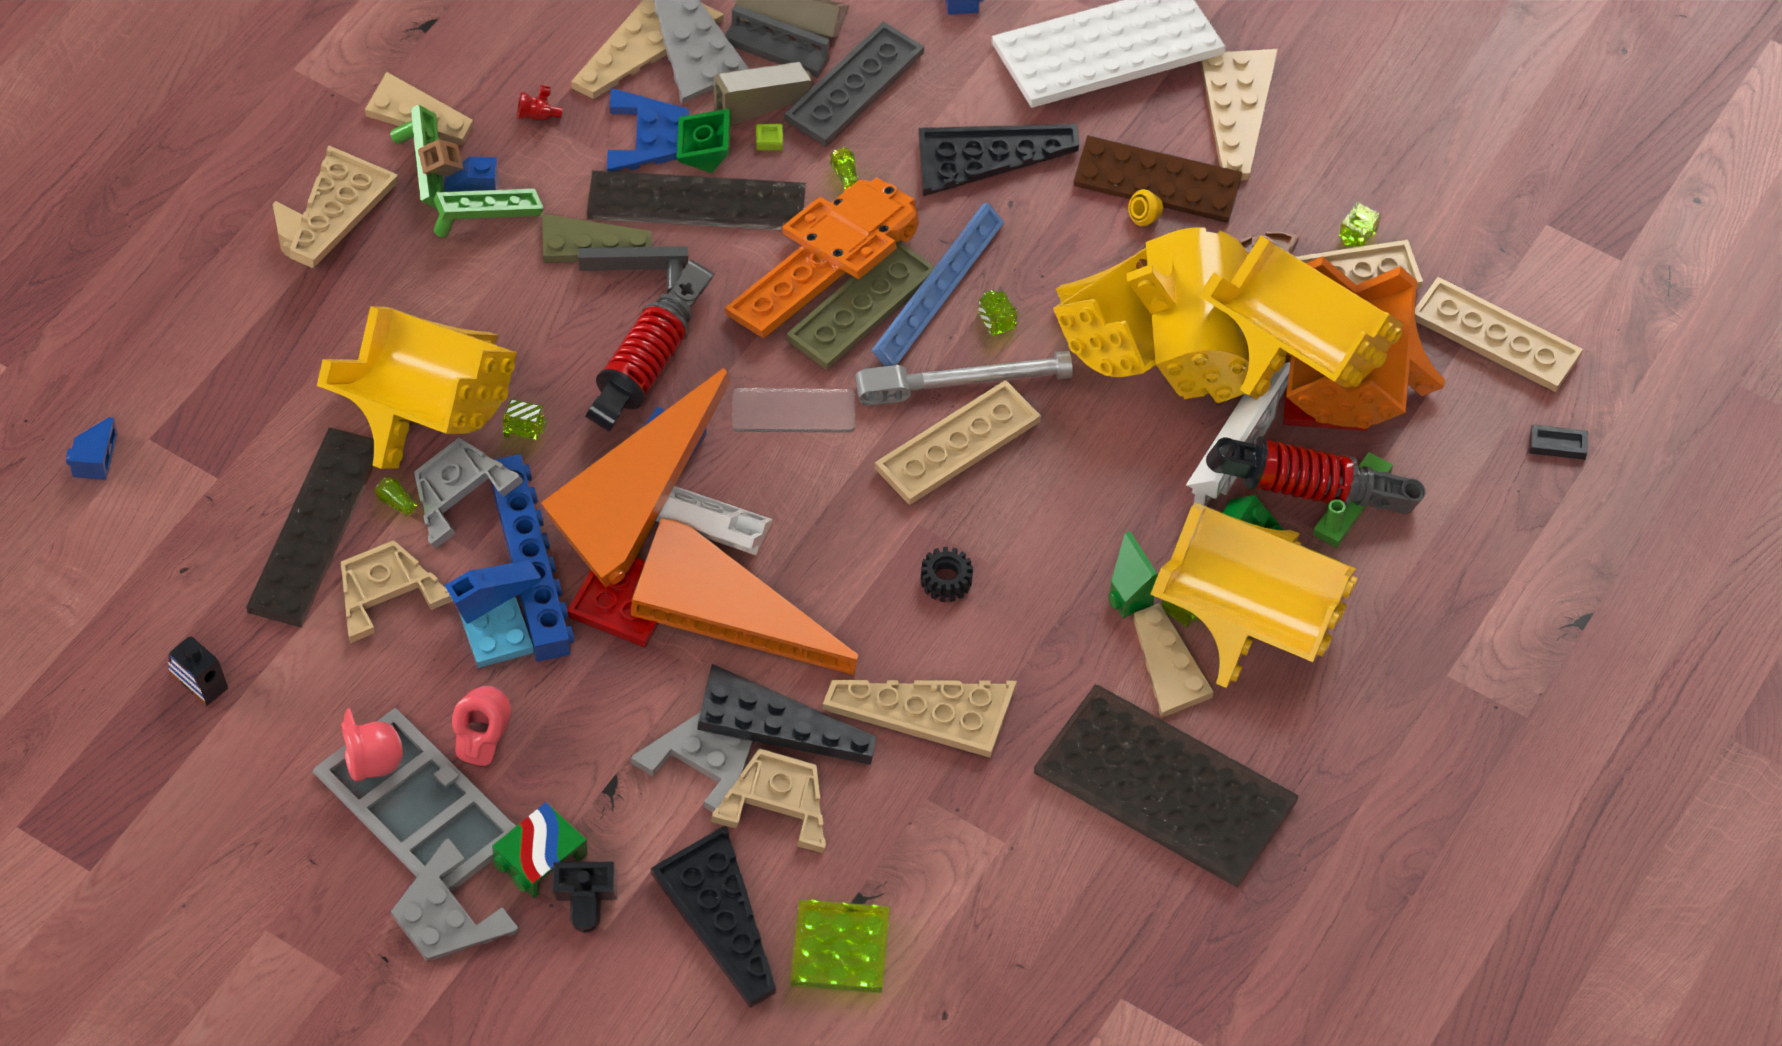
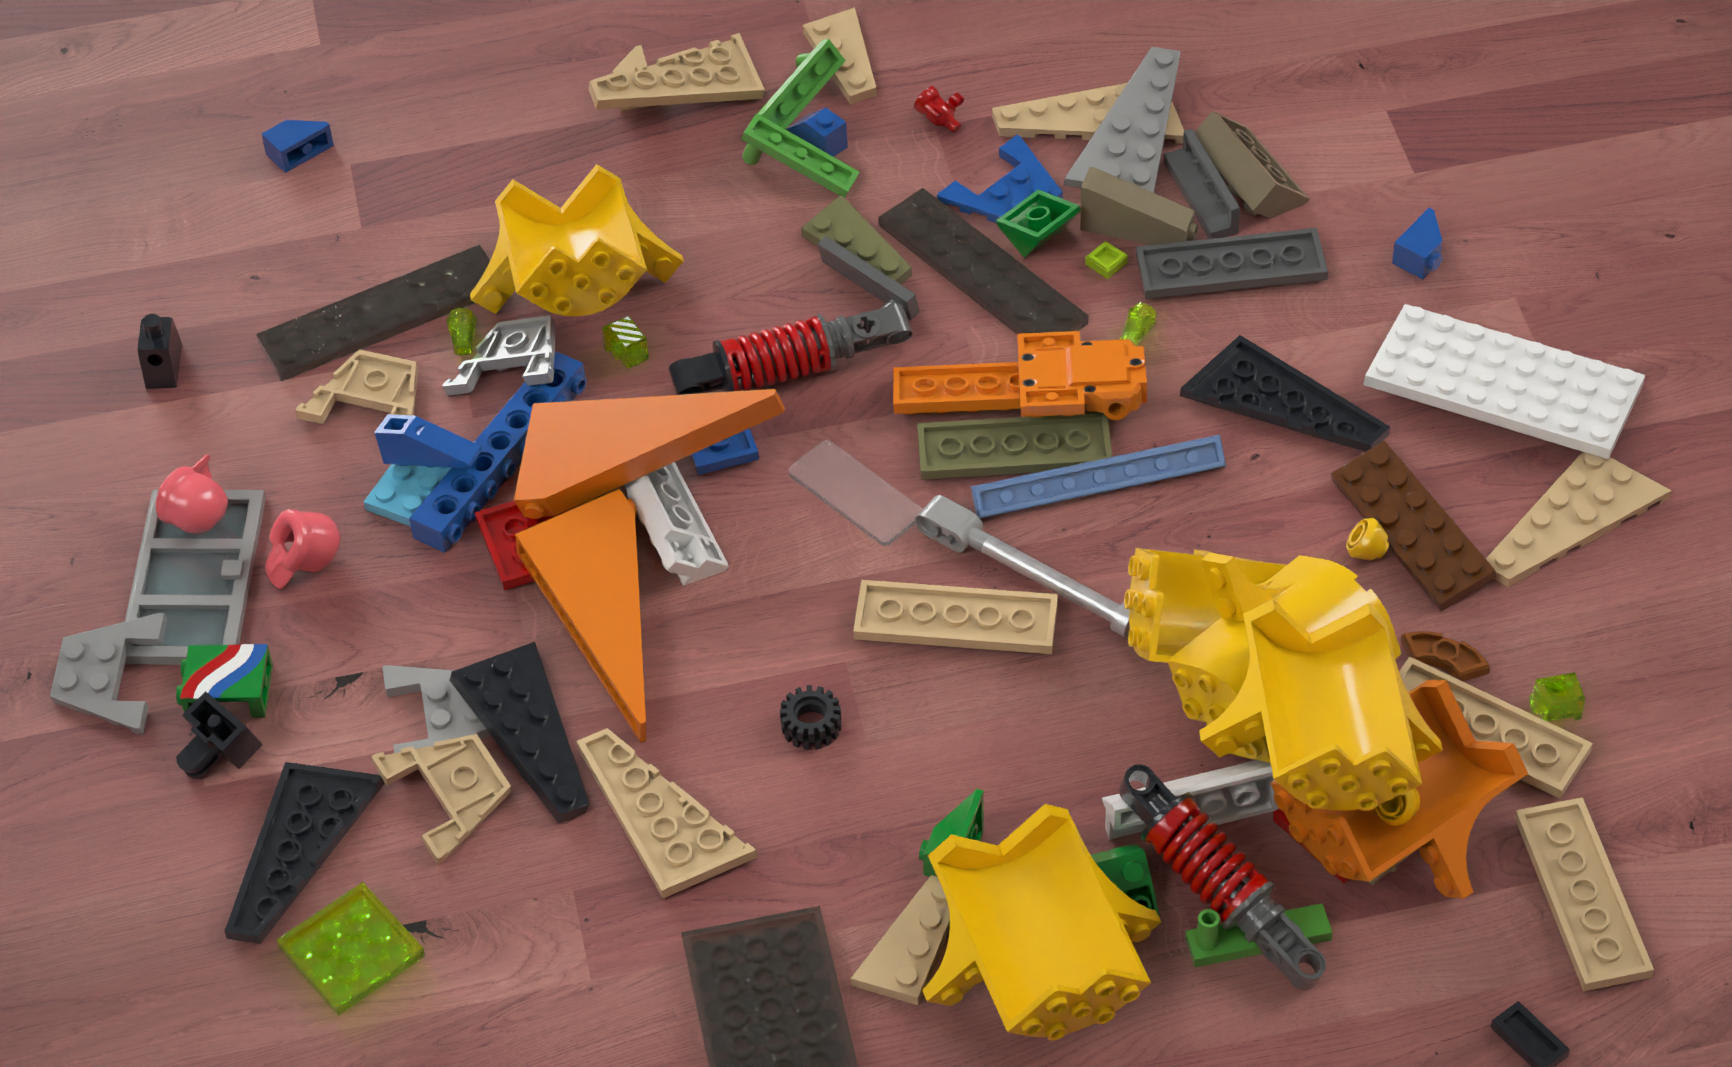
camera: 50 degrees right, 5 degrees down
medium nougat brick [418,139,464,177] -> none
clear neon green brick [978,290,1018,336] -> none

